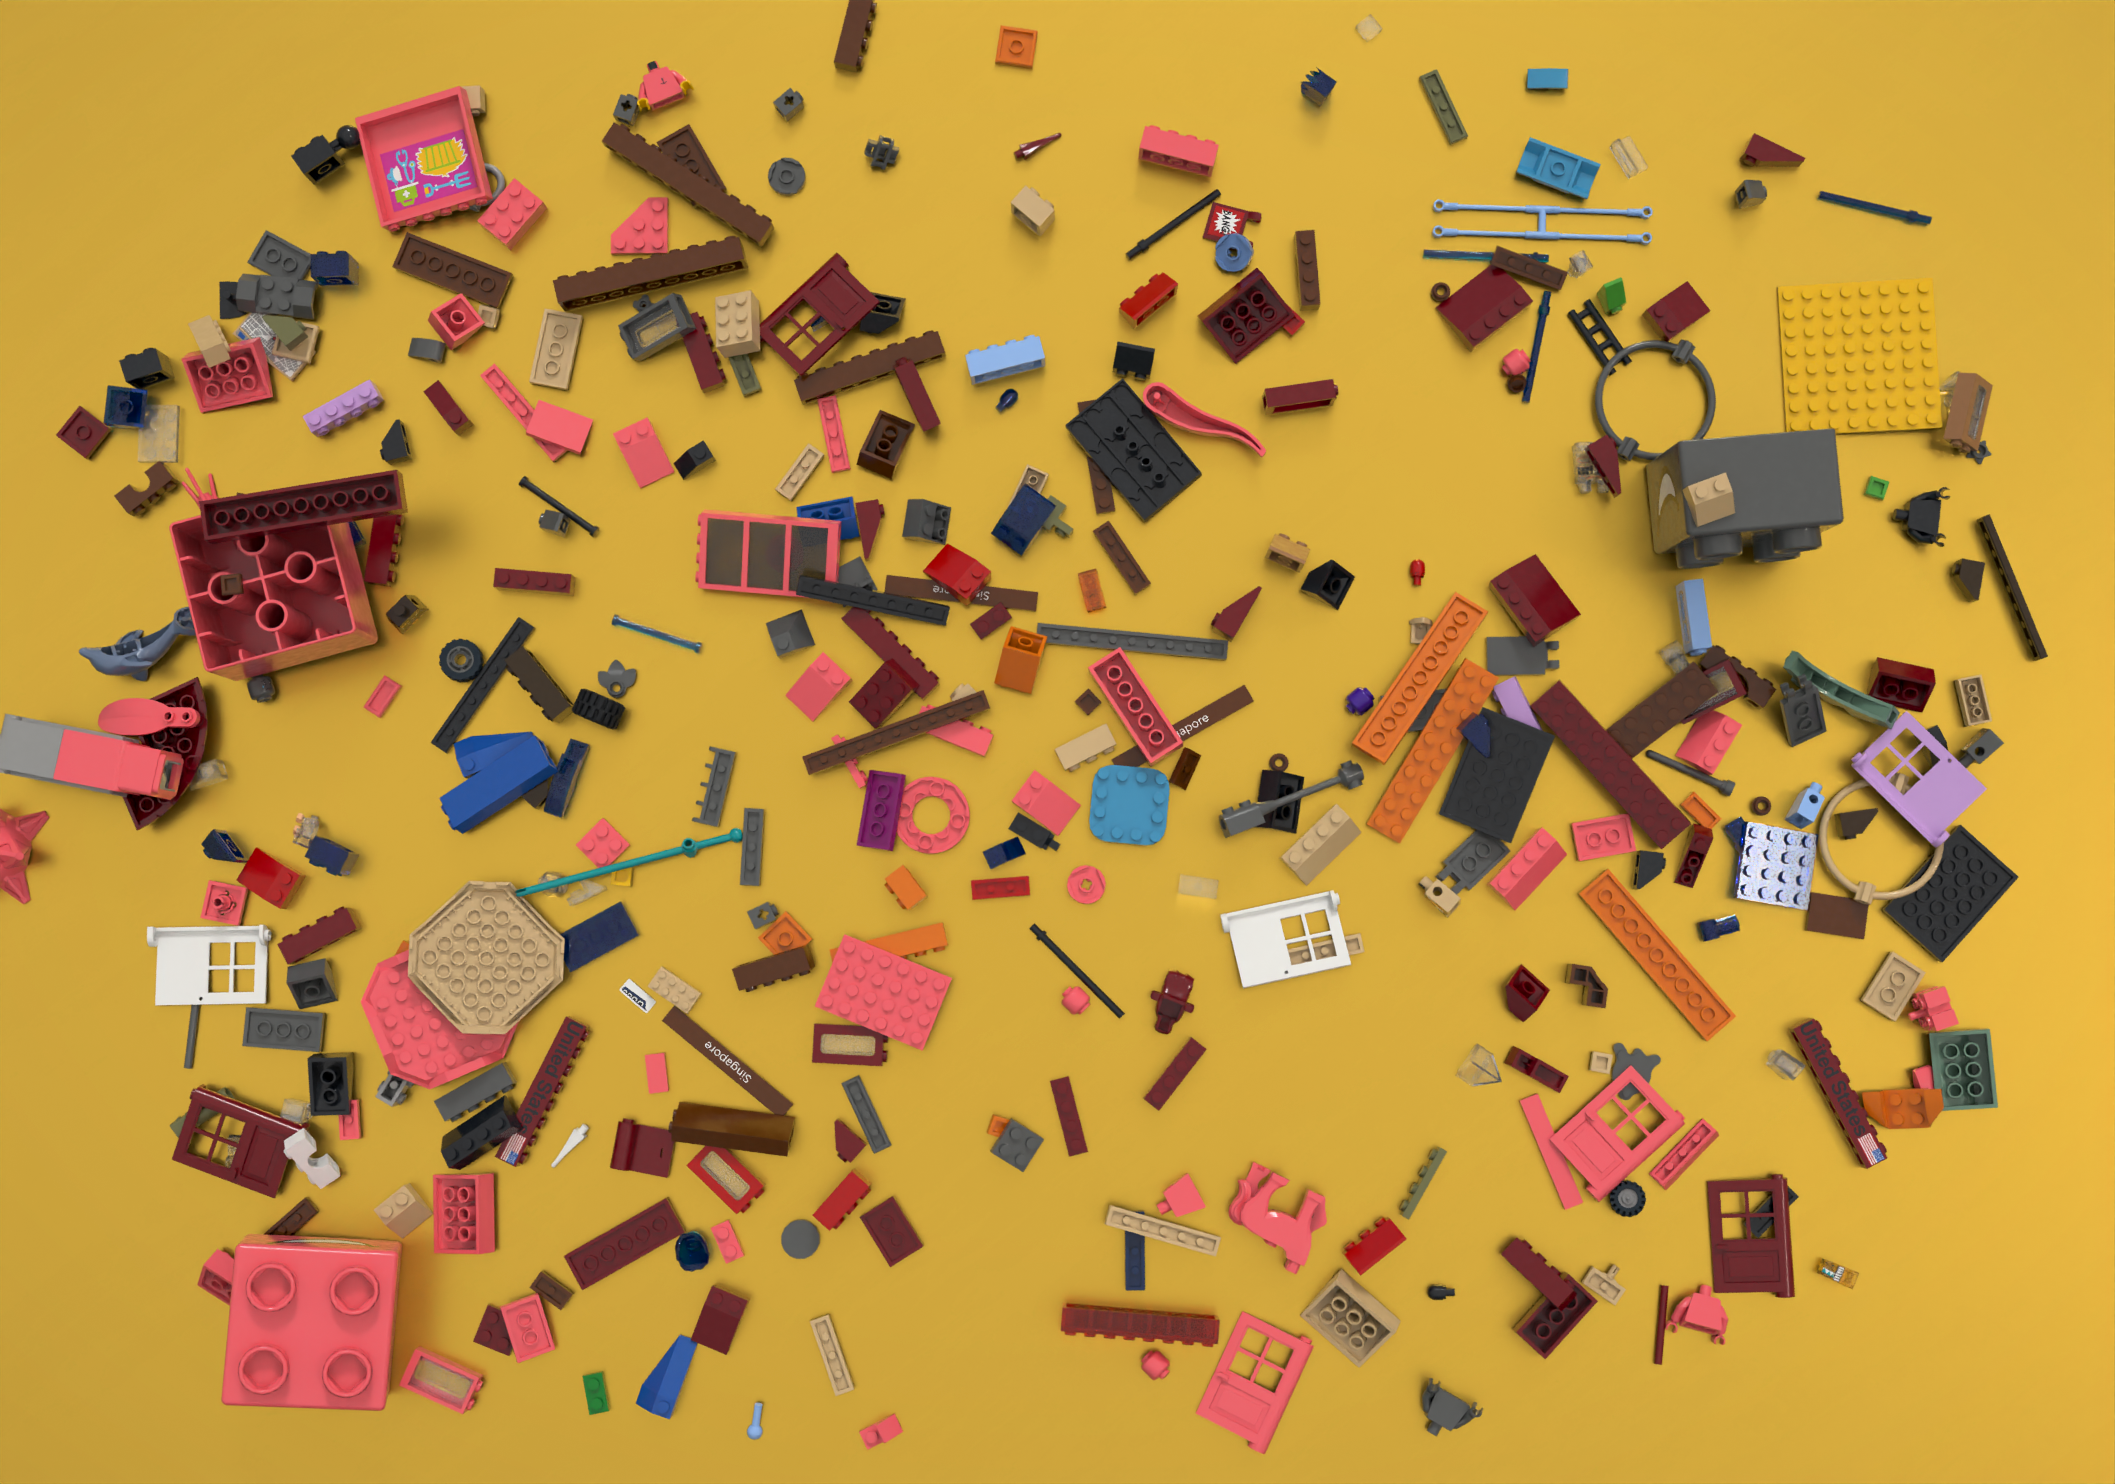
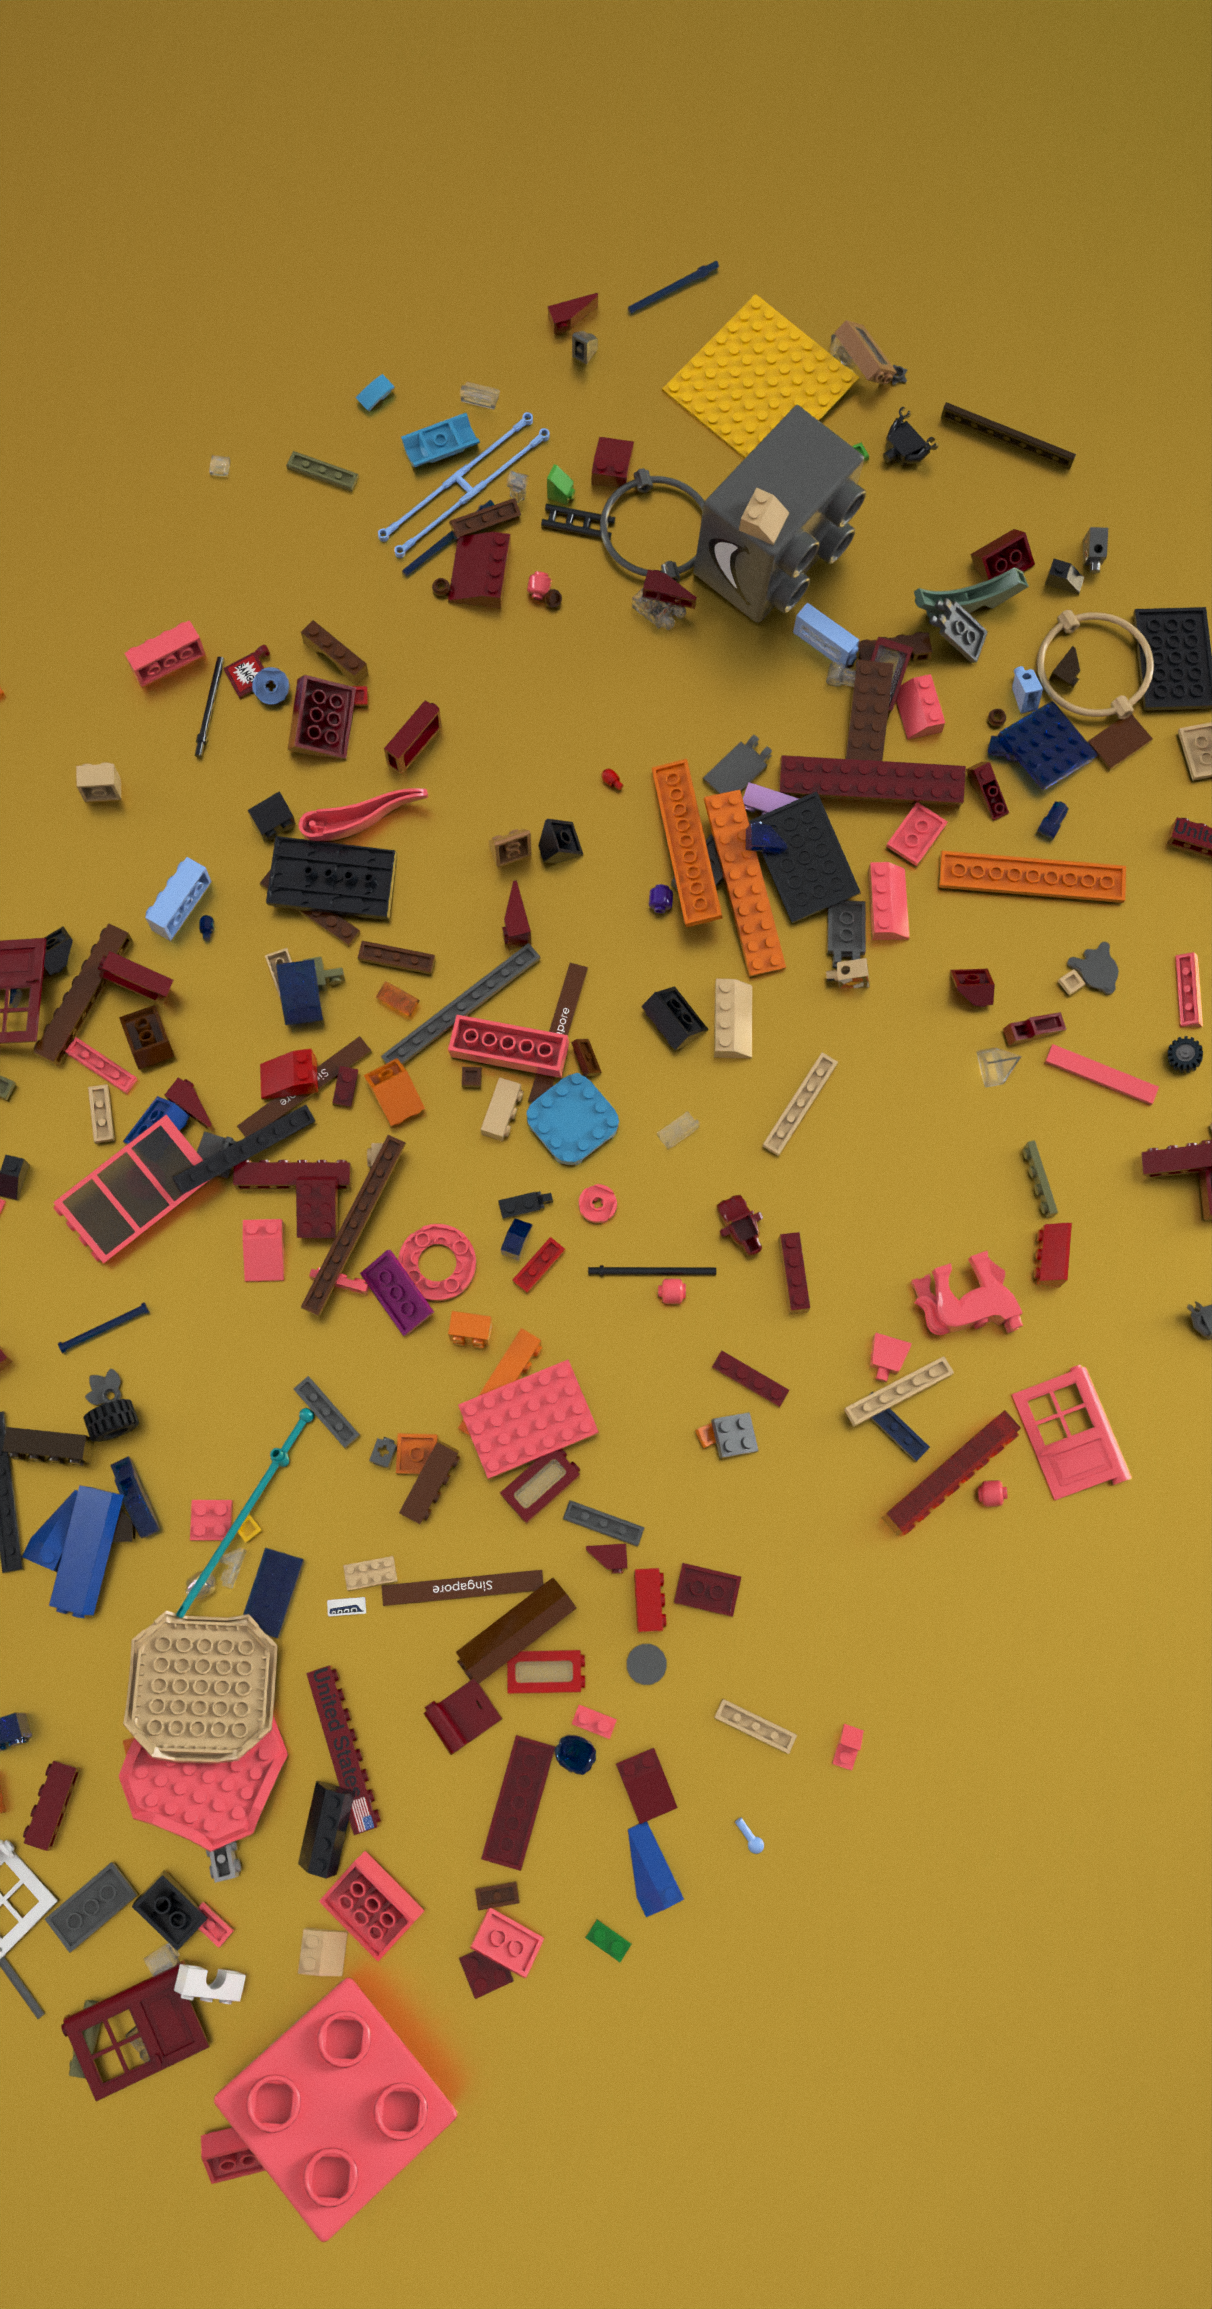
camera: 50 degrees left, 10 degrees down
reddish brown tile [264,1197,320,1236] -> none
dark grey slope [286,958,337,1009] -> none
piece [399,1346,483,1414] -> none
dark grey brick [434,1062,517,1123] -> none
white piece [551,1124,589,1168] -> none
coral tile [645,1053,669,1094] -> none
dark grey hinge [692,746,736,827] -> none
dark grey slope [766,609,815,659] -> none
dark grey slope [902,499,951,545] -> none
coral brick [919,704,994,757] -> none
coral slope [1012,770,1081,836] -> none
dark red piece [1013,133,1061,160] -> none
red slope [1119,272,1178,329] -> none
dark grey bar [1219,760,1364,838] -> none
white door [1220,890,1351,989] -> none
reddish brown plate [1269,753,1289,772] -> none
tan slope [1300,1269,1401,1367] -> none
piece [1301,67,1337,106] -> none
tan tile [1409,617,1433,644] -> none
black cylinder [1427,1284,1455,1300] -> none
dark red slope [1489,554,1581,647] -> none
clear blue bar [1522,291,1551,403] -> none
coral door [1549,1066,1685,1203] -> none
reddish brown brick [1565,964,1608,1008] -> none
black slope [1633,850,1666,890] -> none
dark grey piece [1646,750,1735,796] -> none
orange tile [1679,792,1722,829] -> none
clear slope [1766,1049,1805,1081] -> none
lavender door [1851,711,1987,848] -> none
dark brown slope [1952,558,1985,603] -> none
tan piece [1954,674,1992,727] -> none

